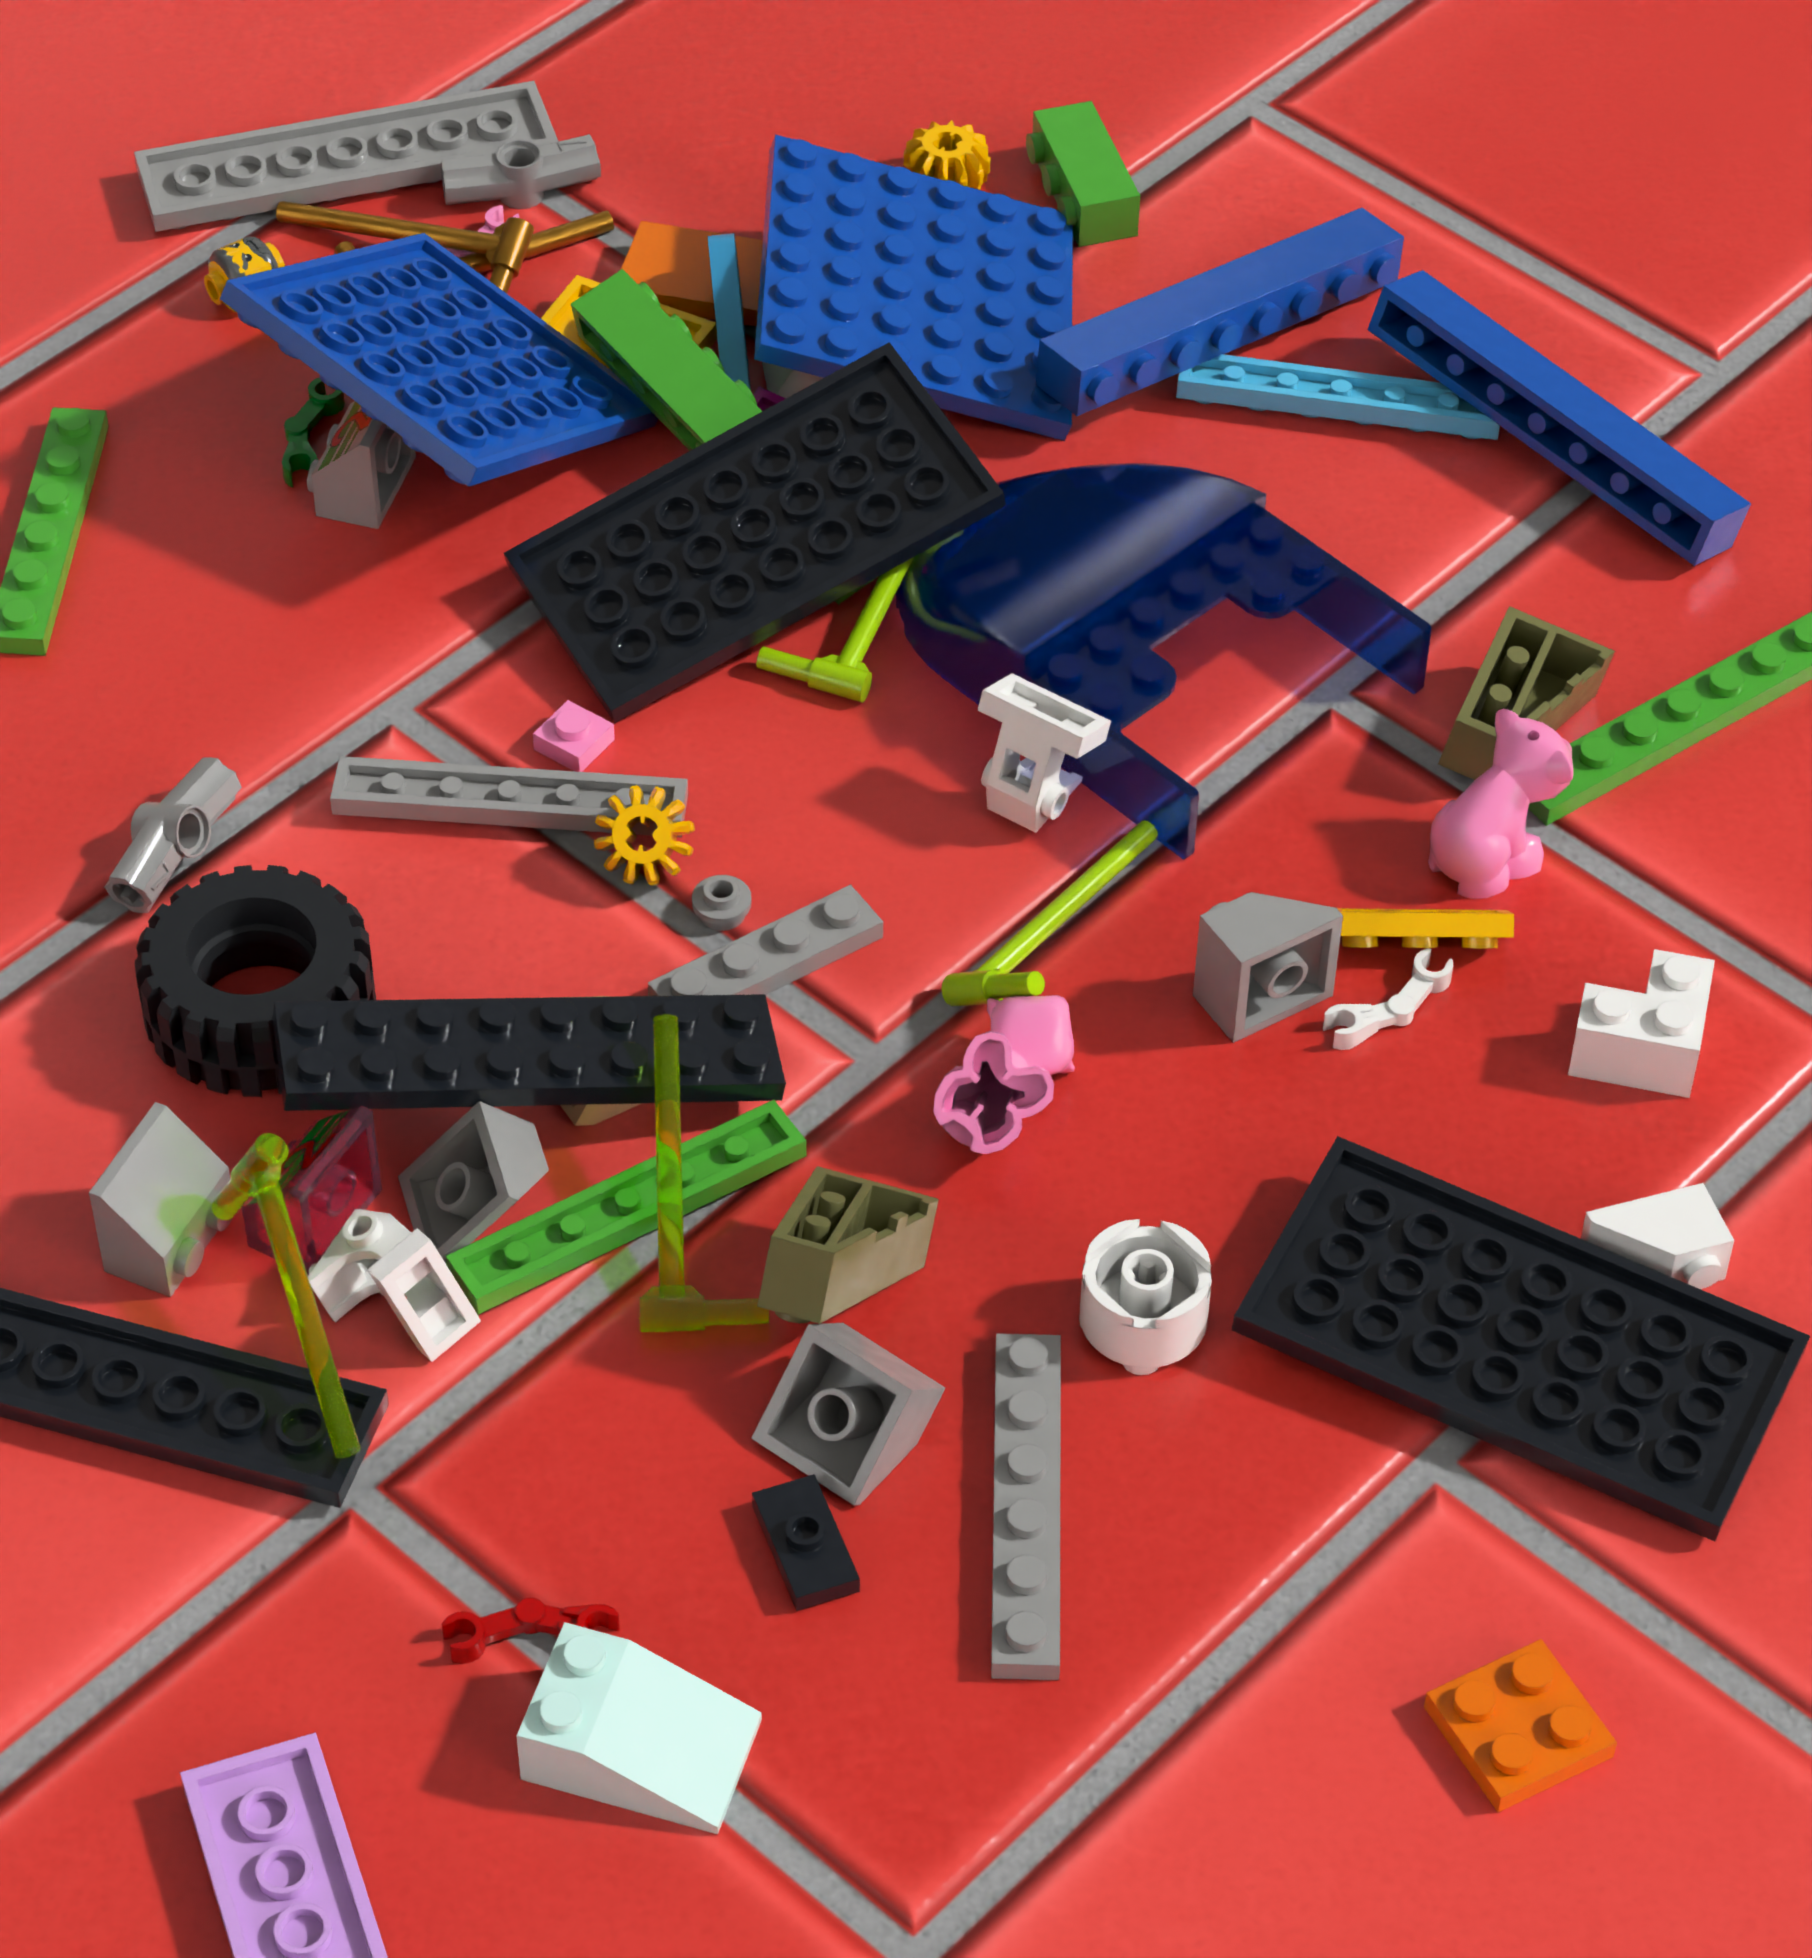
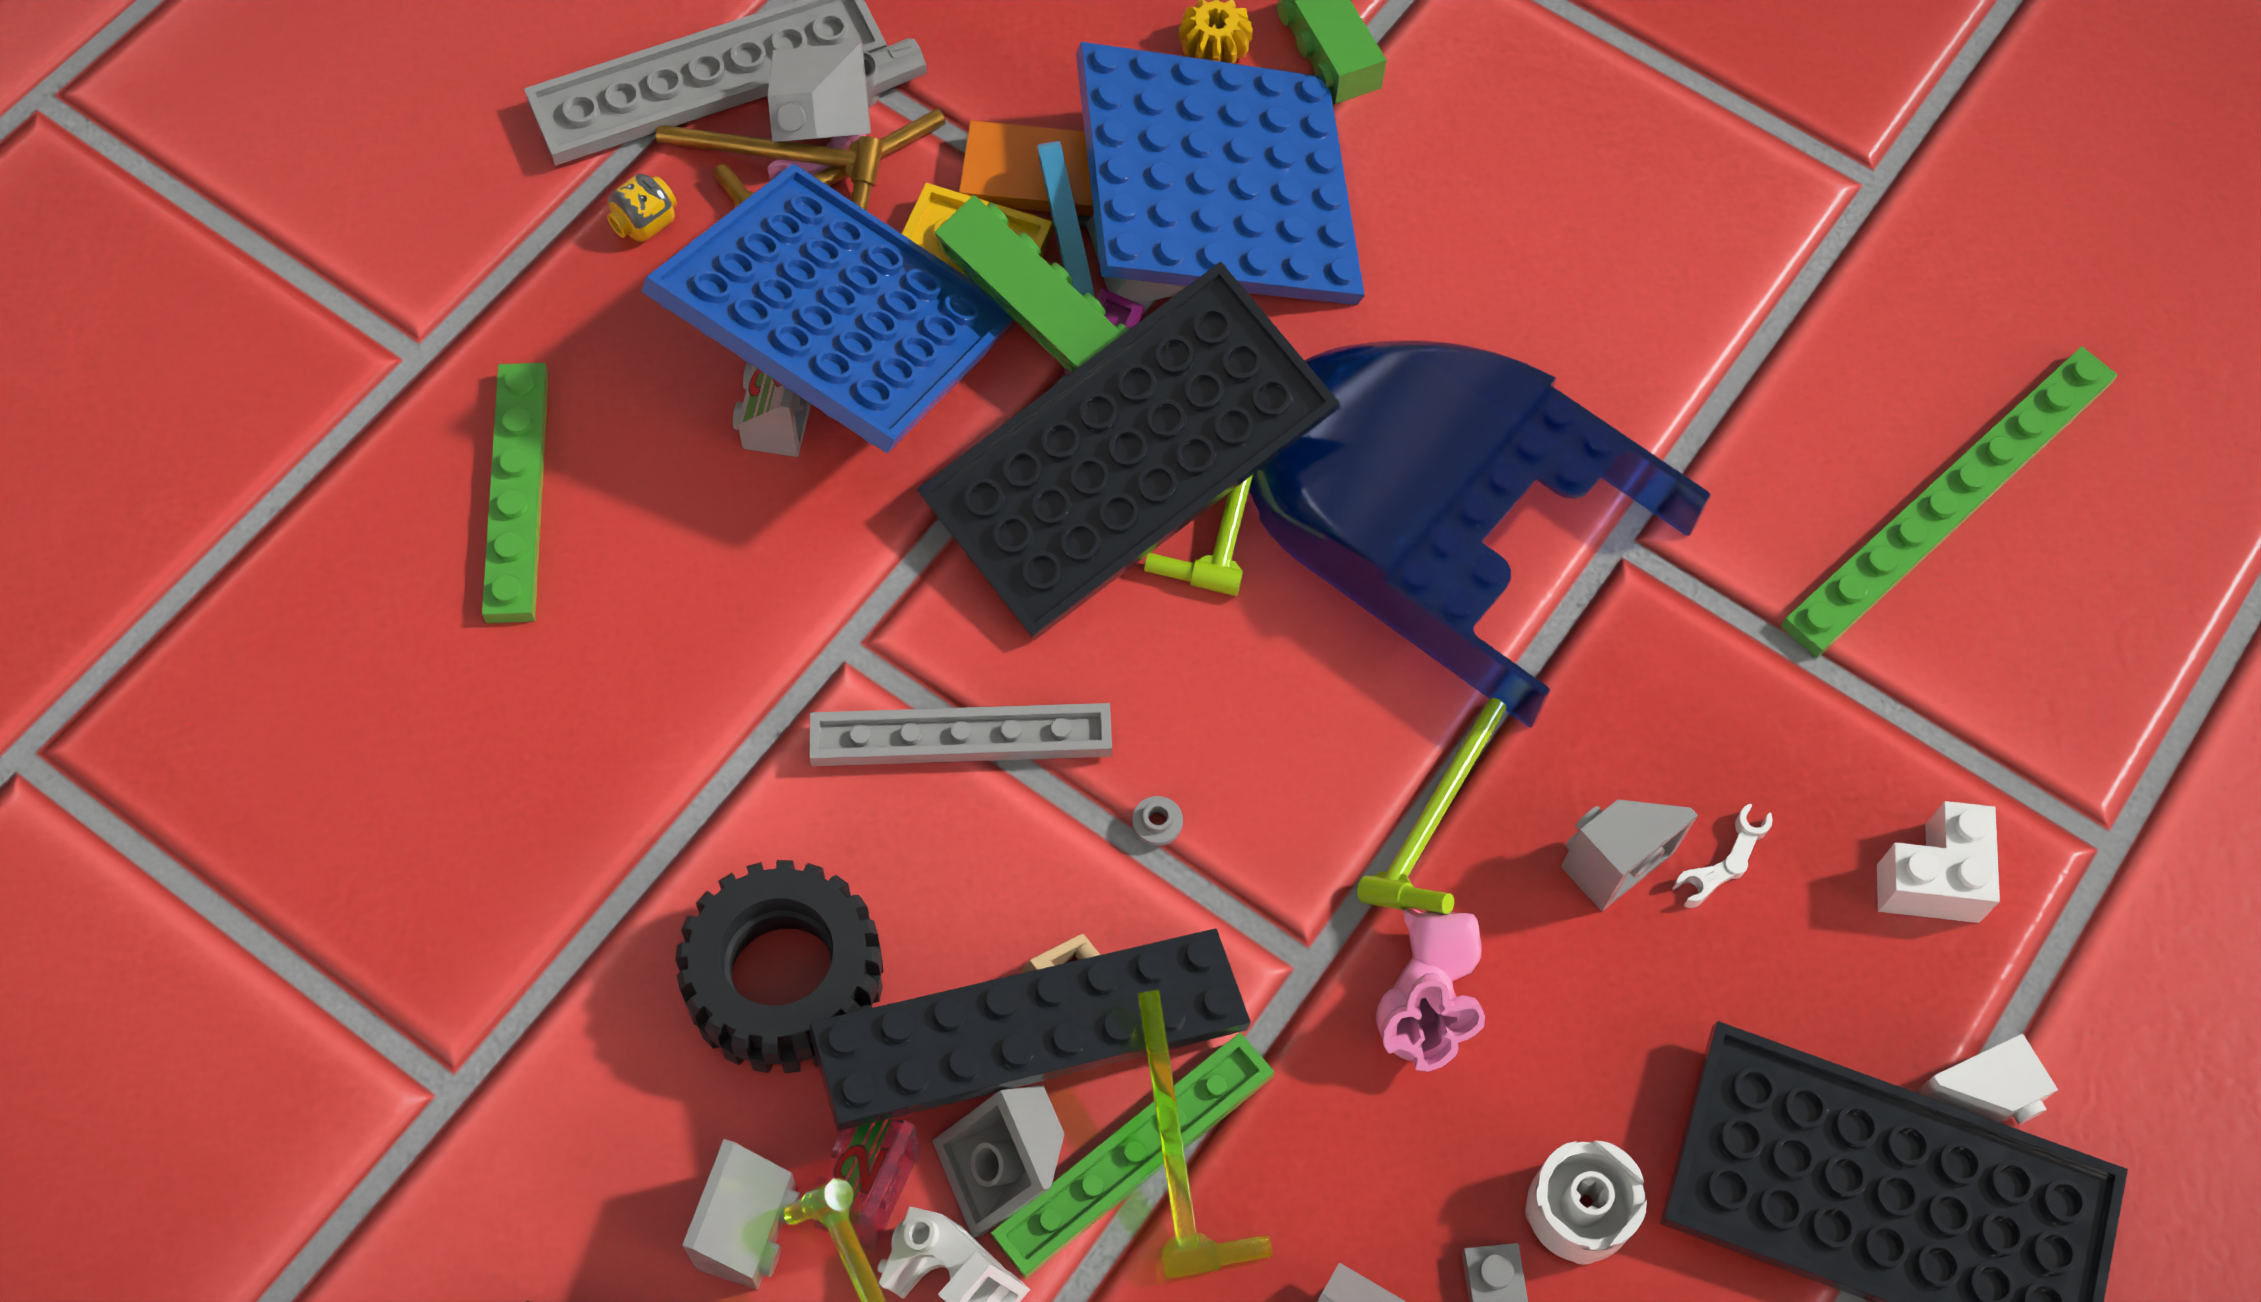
camera: 10 degrees left, 15 degrees up
light grey piece [104,757,242,913] -> none
green piece [282,377,345,487] -> none
bright pink plate [533,700,615,772] -> none
yellow gear [594,785,695,886] -> none
light grey plate [648,884,883,996] -> none
olive wedge [757,1166,939,1324] -> none
white tile [977,673,1111,833] -> none
blue brick [1036,208,1404,416] -> none
medium azure plate [1176,354,1500,440] -> none
yellow plate [1337,908,1514,949] -> none
blue brick [1367,270,1751,566] -> none
bright pink animal [1428,708,1573,899] -> none
olive wedge [1438,606,1615,780] -> none
none -> light grey slope [768,43,871,142]

